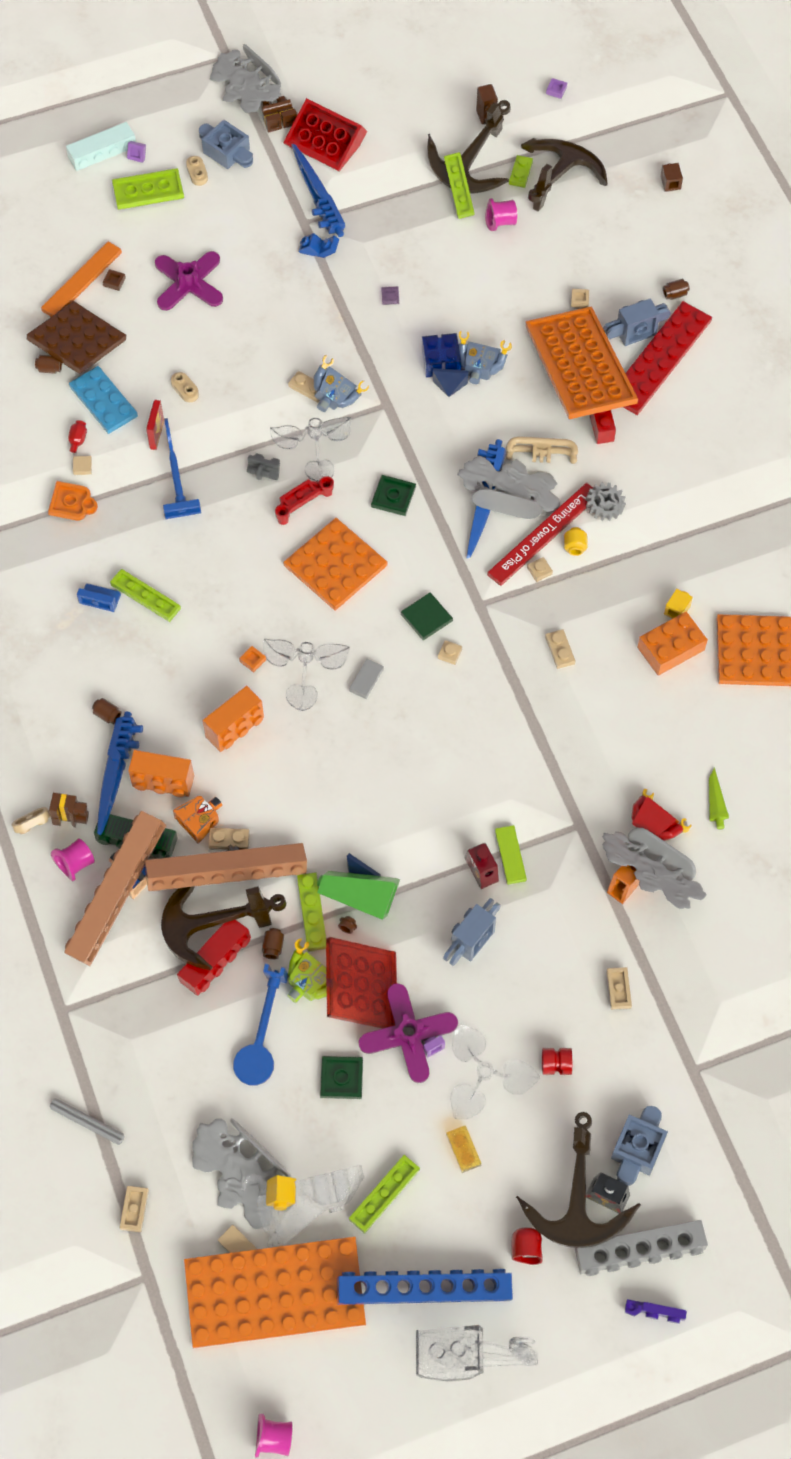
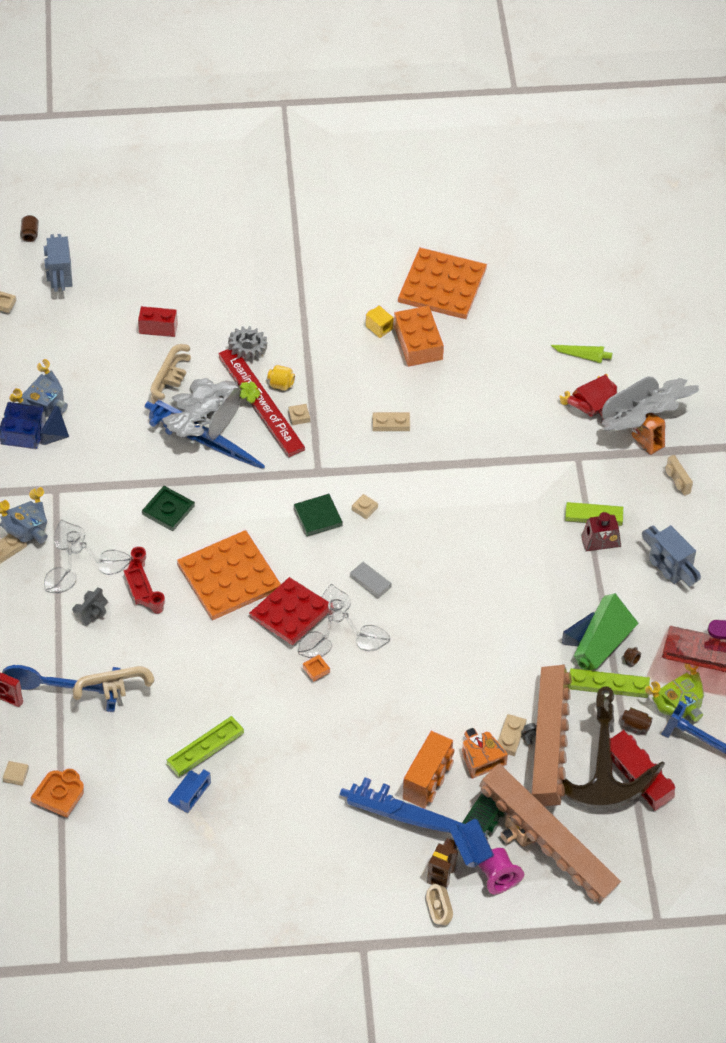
camera: 75 degrees left, 10 degrees down
reddish brown brick [92,698,122,724] -> none
orange brick [202,685,264,752] -> none
orange plate [526,306,638,419] -> none
red plate [623,301,712,416] -> none
none -> tan piece [73,666,154,700]
none -> lime plant [239,381,260,404]
none -> red plate [249,577,333,645]
none -> blue panel [449,819,494,868]
none -> tan plate [665,455,693,496]

